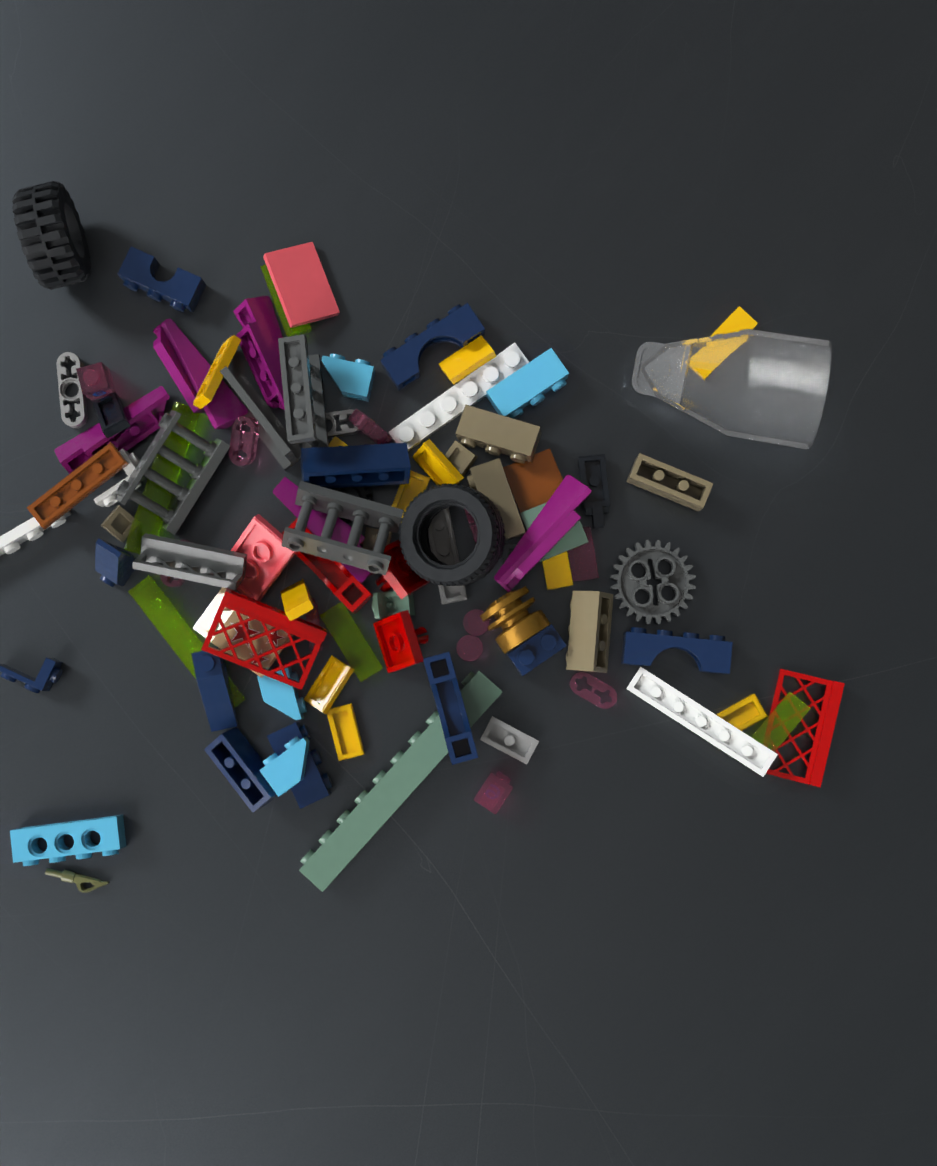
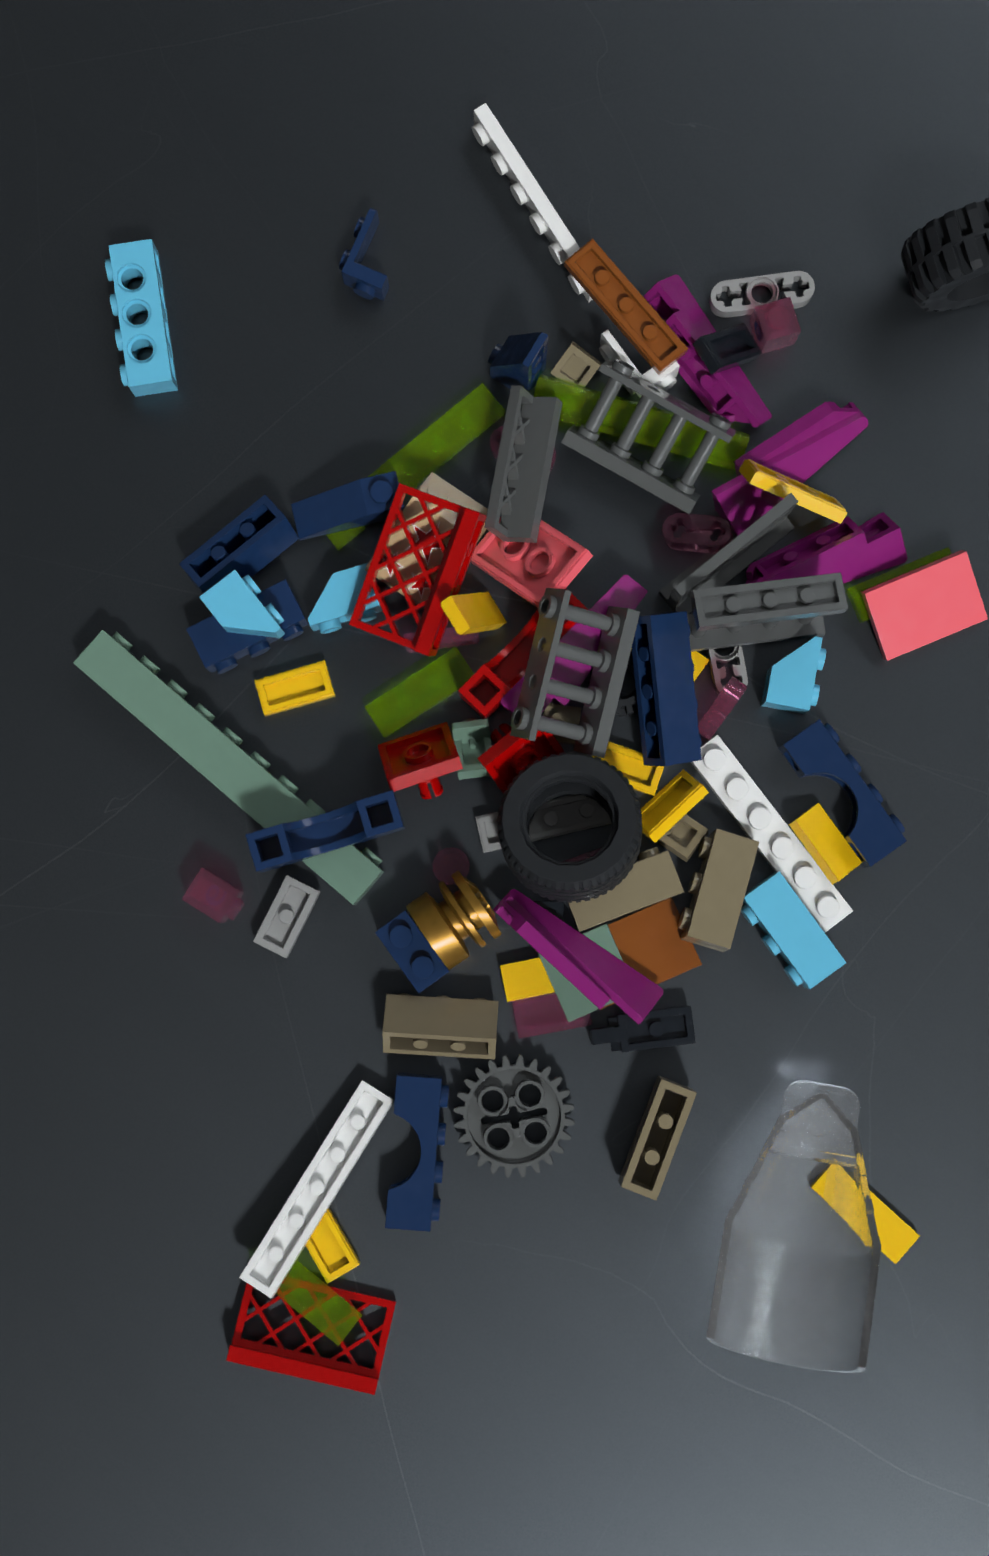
camera: 90 degrees right, 0 degrees up
olive hand [45,868,109,893] -> none
dark blue arch [118,246,206,312] -> none
yellow tile [304,655,355,714] -> none
clear pink tile [457,635,483,662] -> none
clear pink beam [569,672,617,709] -> none

